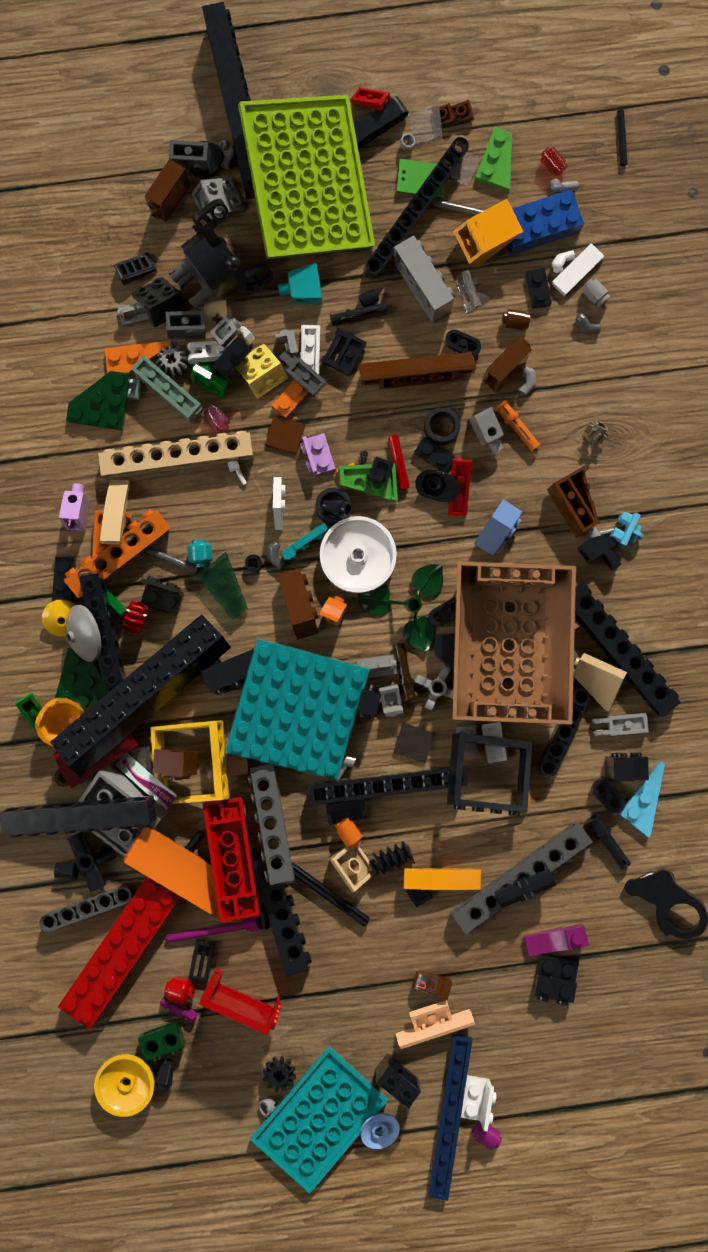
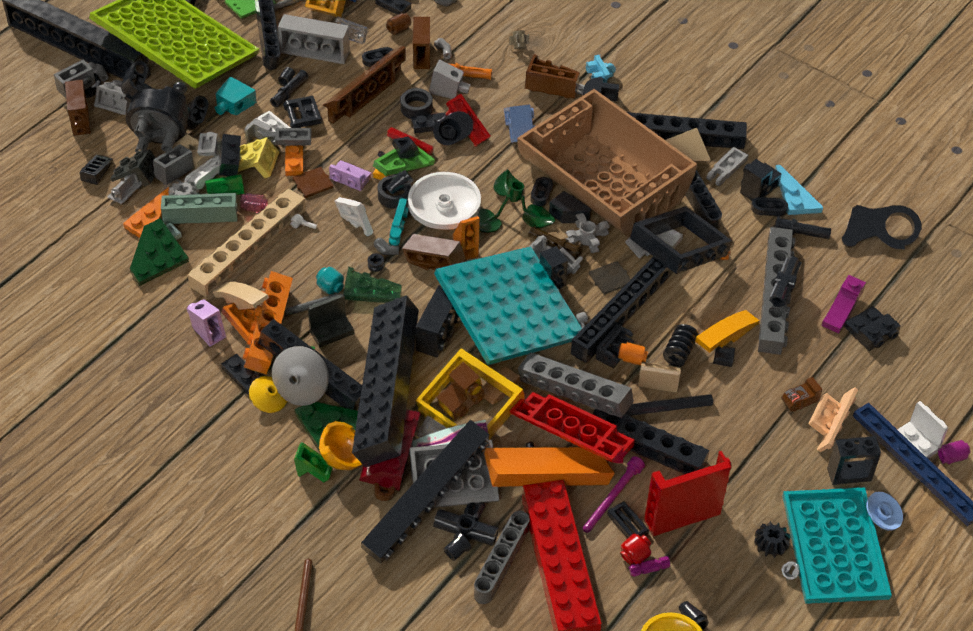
camera: 45 degrees left, 35 degrees down
red gear [123,601,149,634] -> none
dark green brick [138,1020,186,1062] -> none
black arm [258,903,270,930] -> none

